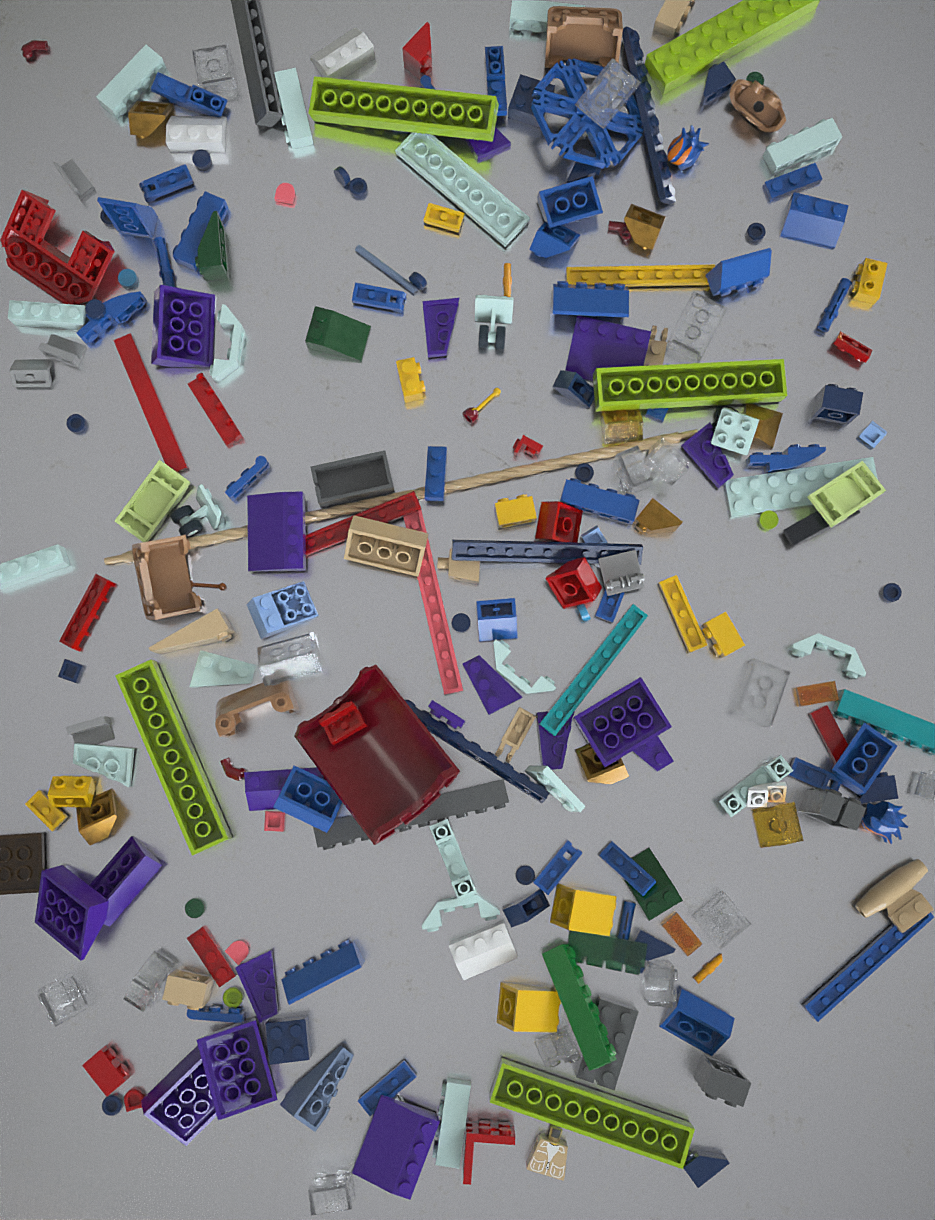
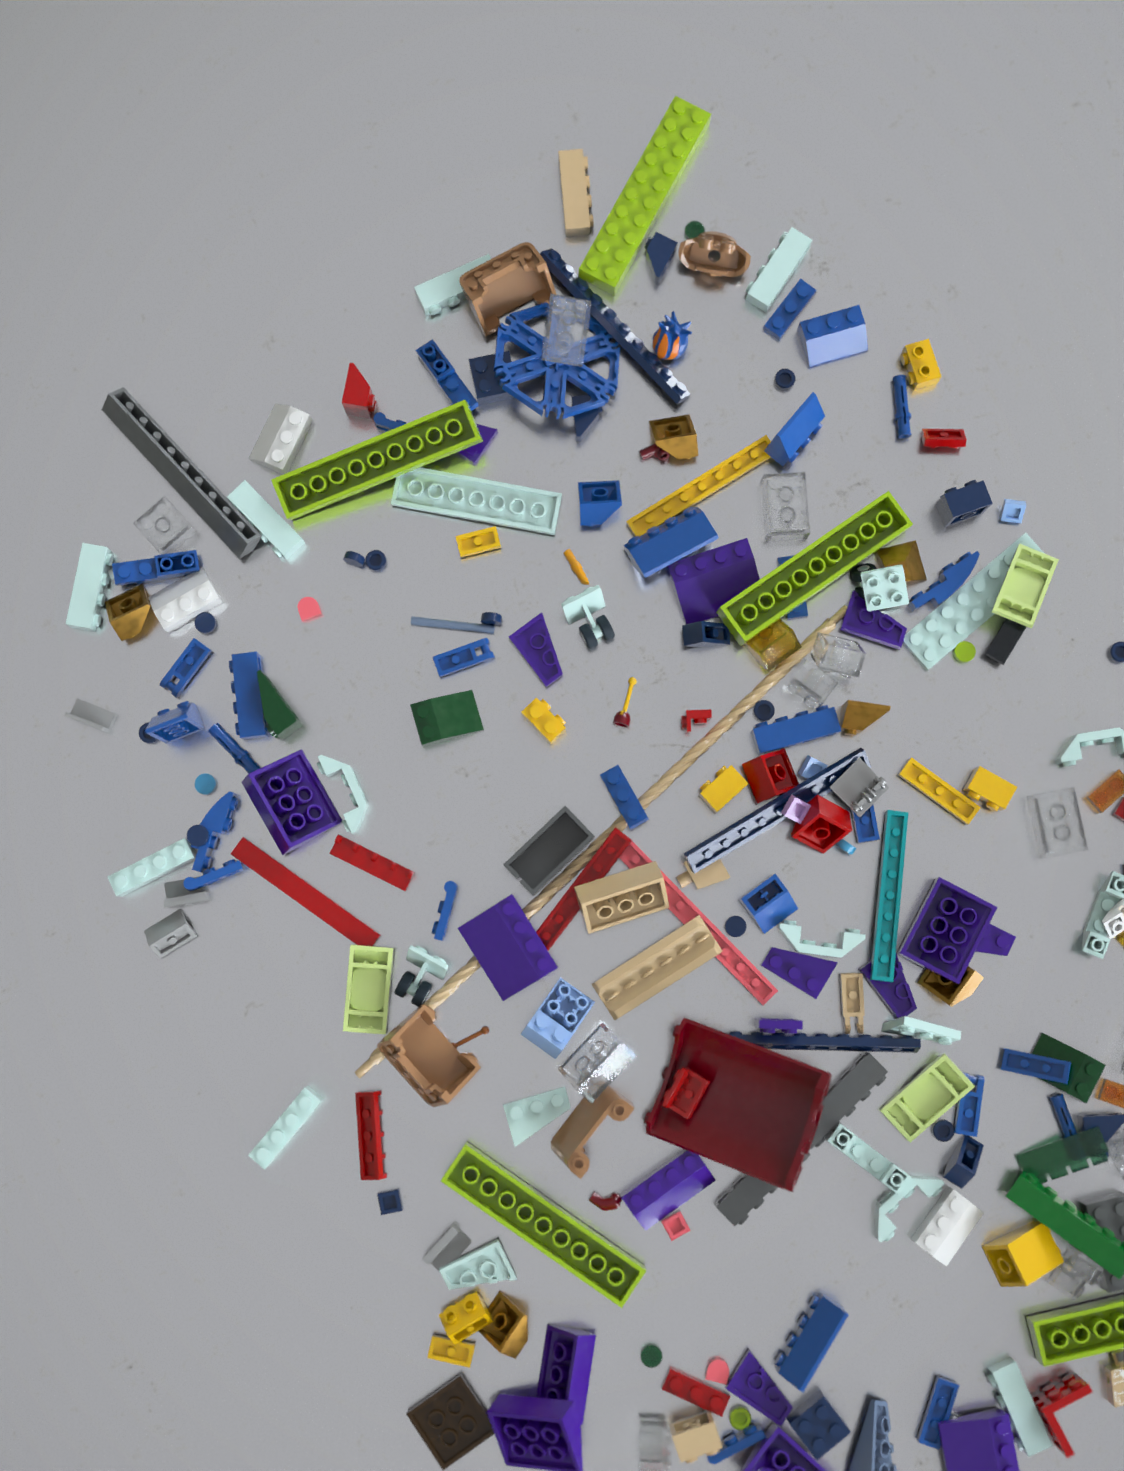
camera: 30 degrees left, 0 degrees up
red slope [0,190,115,305] -> none
dark blue tile [66,414,87,434] -> none
tan slope [149,609,235,654] -> none
blue slope [273,765,342,833] -> none
blue slope [537,176,603,229] -> none
yellow slope [550,884,617,936] -> none
tan hinge [643,325,668,366] -> none
none -> blue plate [183,859,244,891]
none -> tan plate [591,915,722,1021]
none -> lavender plate [781,795,811,824]
none -> yellowish green slope [880,1053,975,1143]

